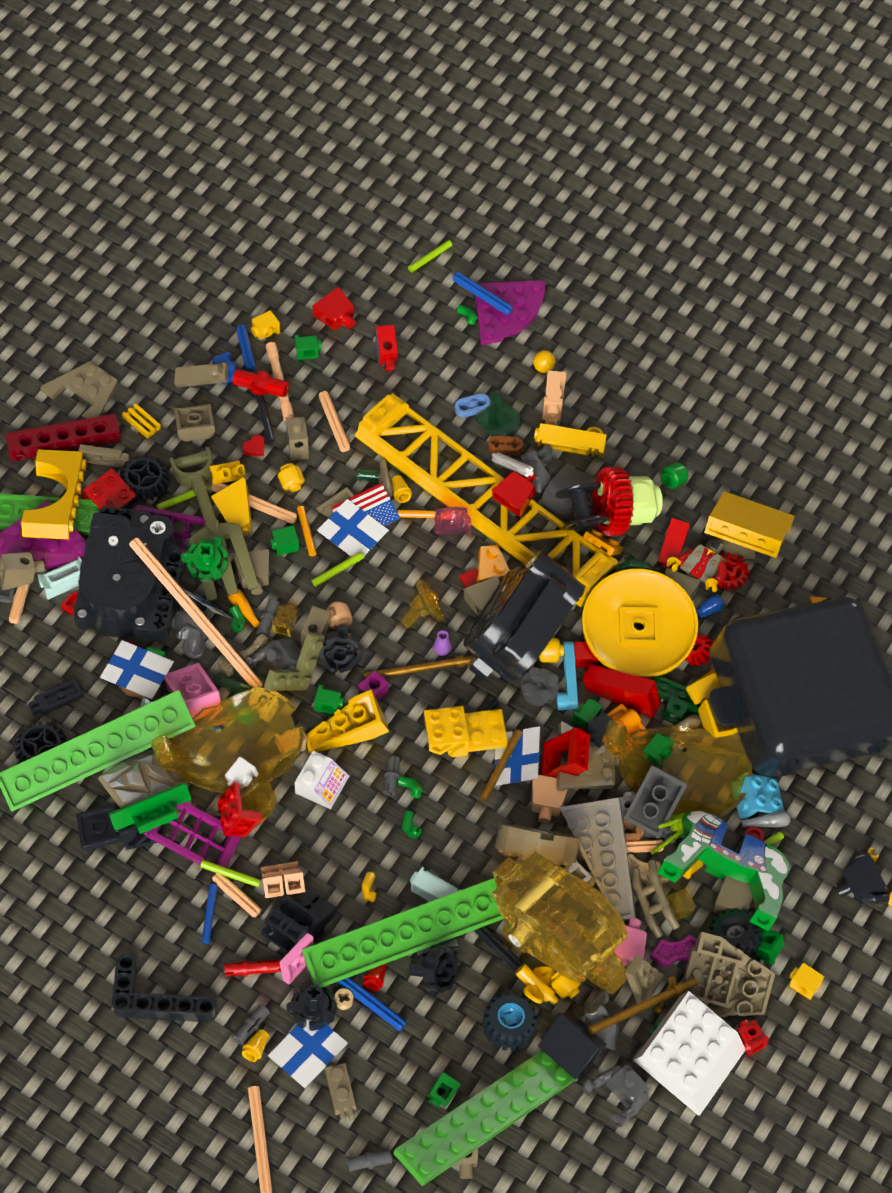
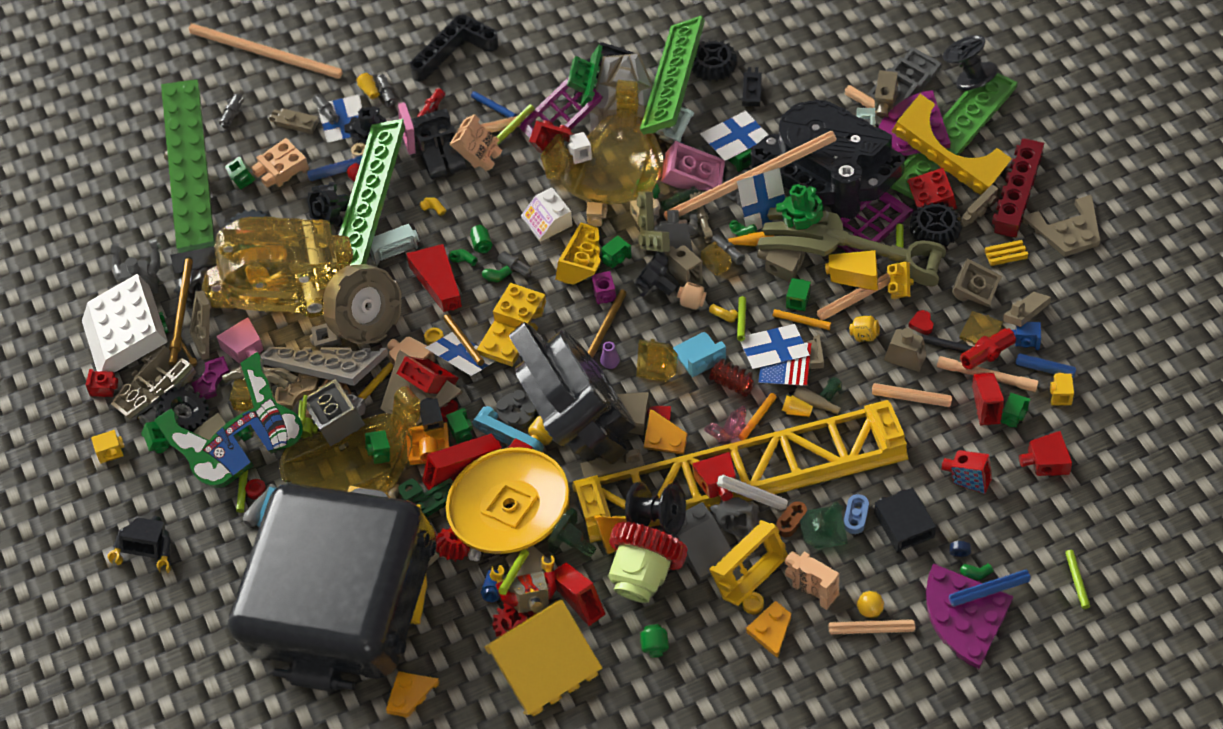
camera: 130 degrees right, 5 degrees down
none -> light nougat hips [251,138,309,188]
none -> dark grey pin [313,93,339,124]
none -> red slope [406,244,462,312]
none -> yellow tile [424,328,444,346]
none -> green brick [470,225,493,253]
none -> lime bar [498,549,529,595]
none -> medium azure bracket [673,332,726,378]
none -> yellow arm [709,304,738,323]
none -> clear red piece [709,358,754,397]
none -> light orange wing [746,601,791,658]
none -> light nougat axle [829,620,915,634]
none -> black brick [874,487,936,552]
none -> dark blue tile [949,541,971,557]
none -> clear yellow piece [959,311,1003,346]
none -> red slope [972,372,1004,426]

